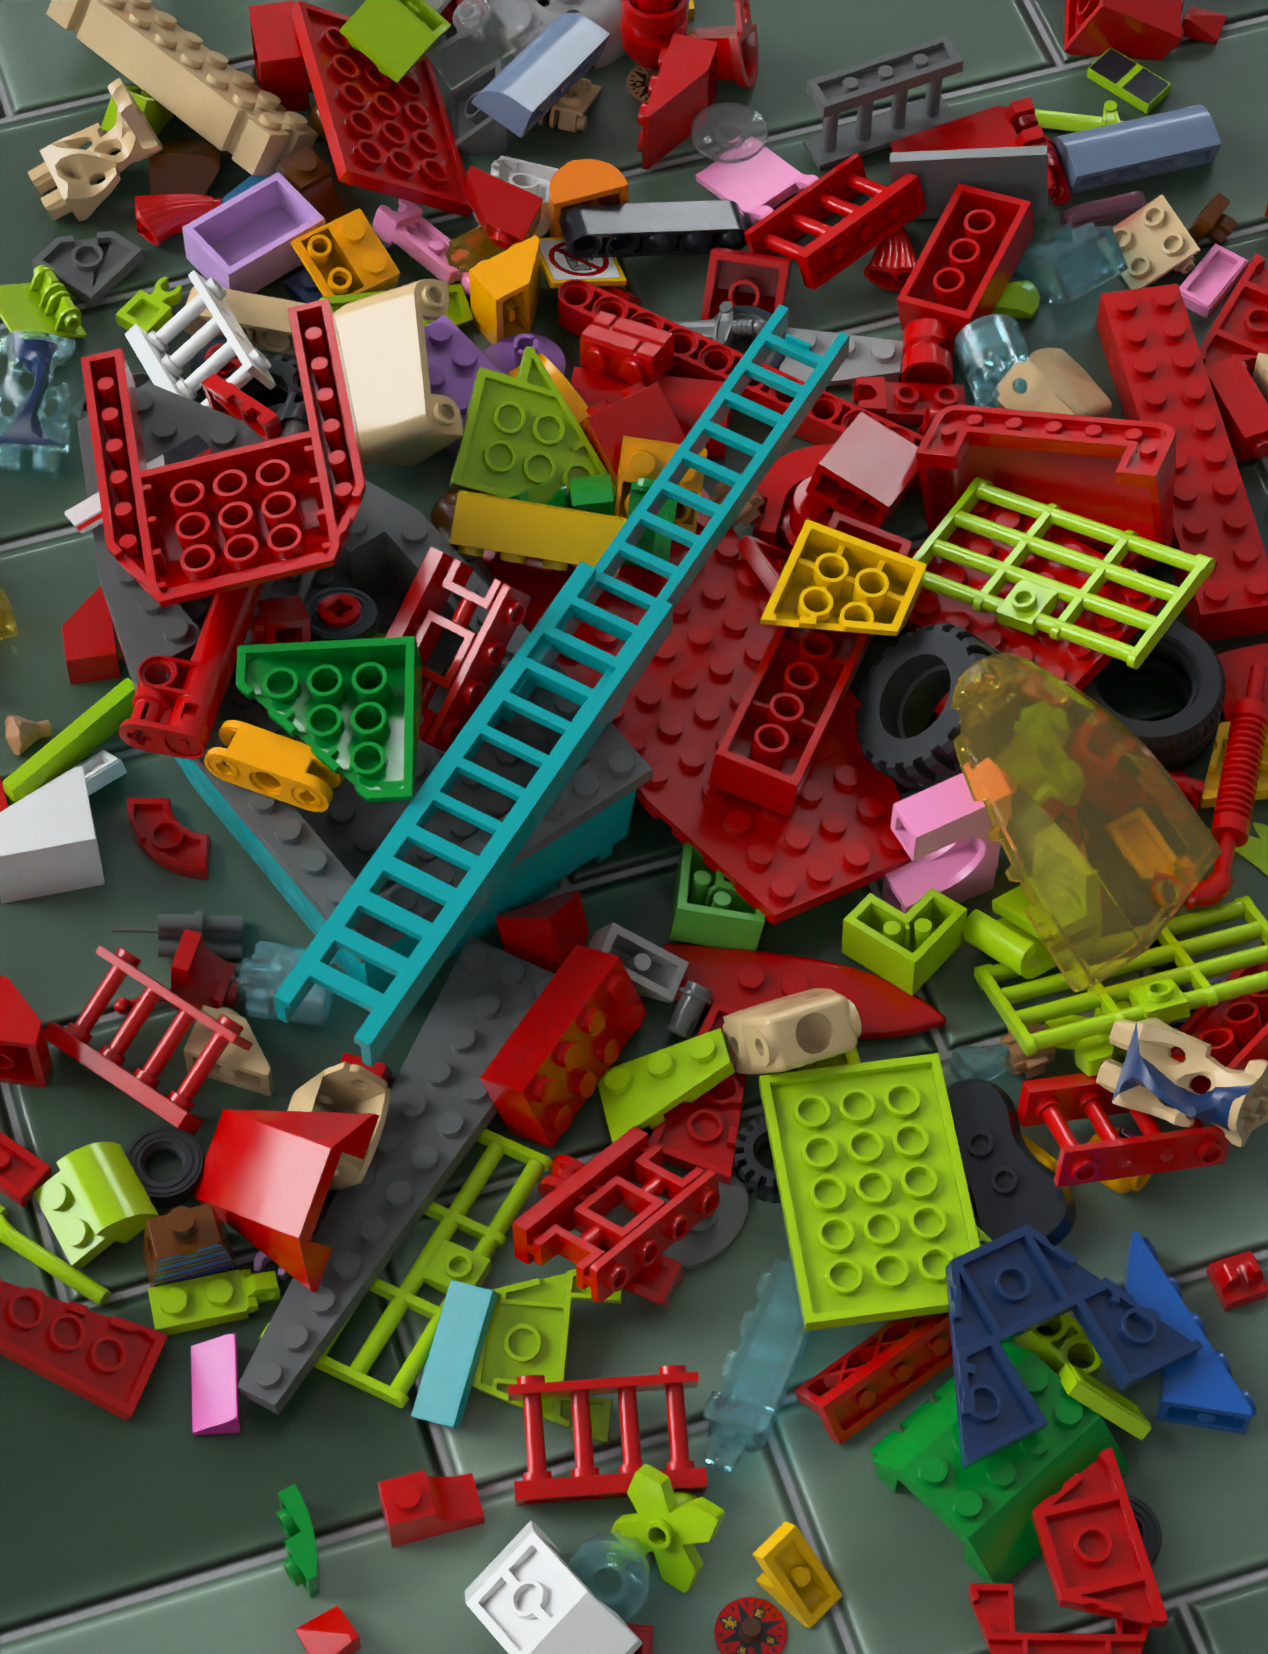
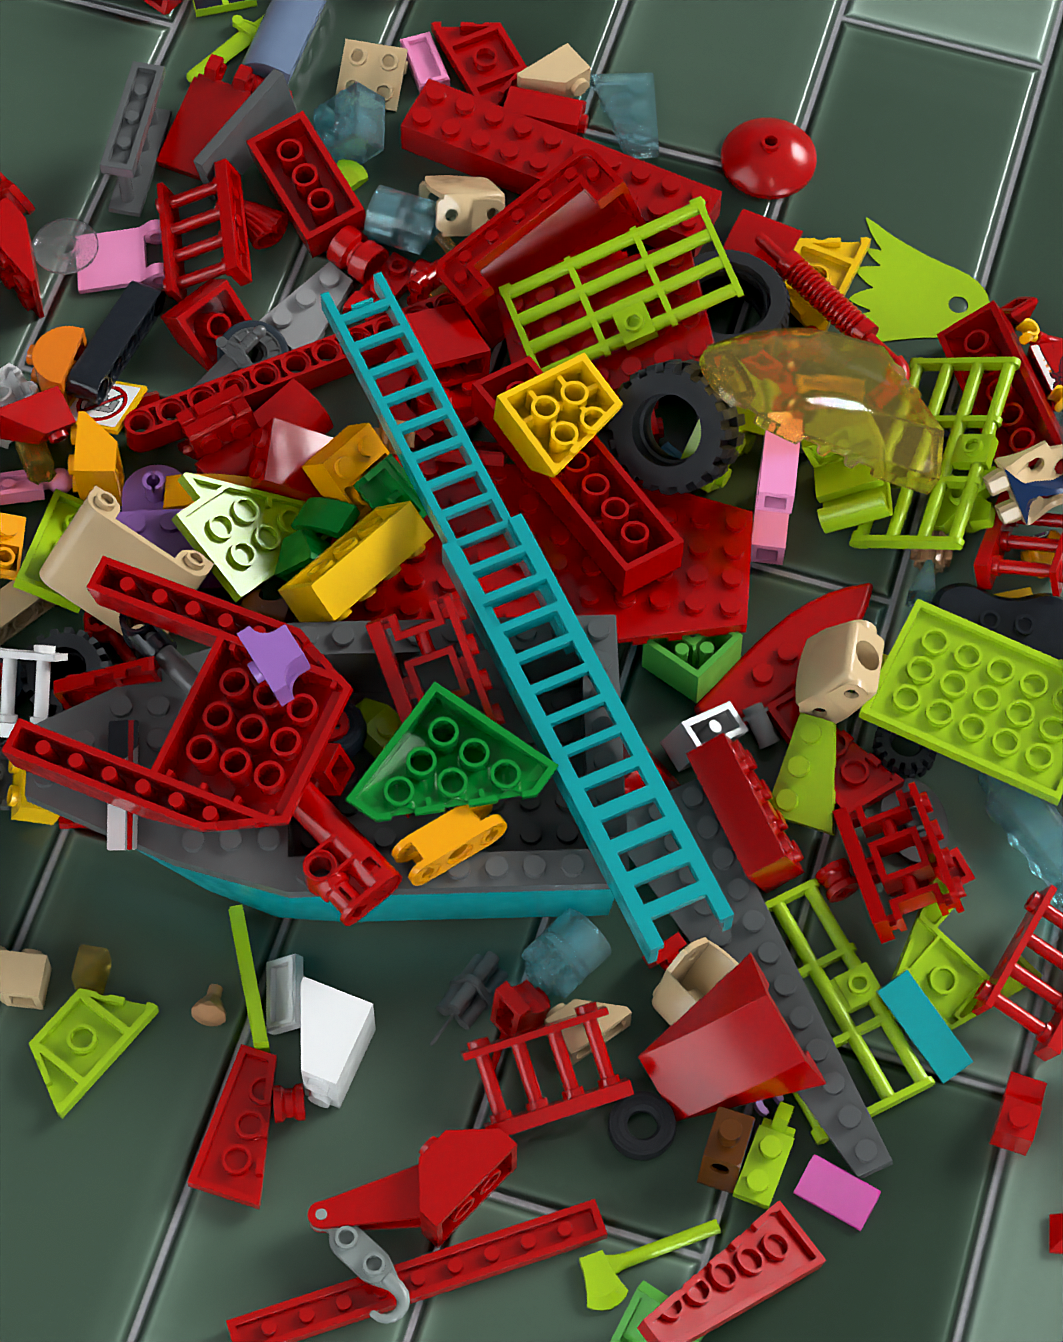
camera: 55 degrees left, 5 degrees up
lime brick [33,1142,159,1268] -> none
red slope [62,587,125,684] -> none
red tile [127,798,211,880] -> none
green slope [276,1483,320,1598] -> none
lime brick [841,887,967,996] -> none
clear pink tile [1060,190,1146,230] -> none
reddish brown tile [1187,192,1237,245] -> none
none -> medium lavender brick [237,624,312,706]

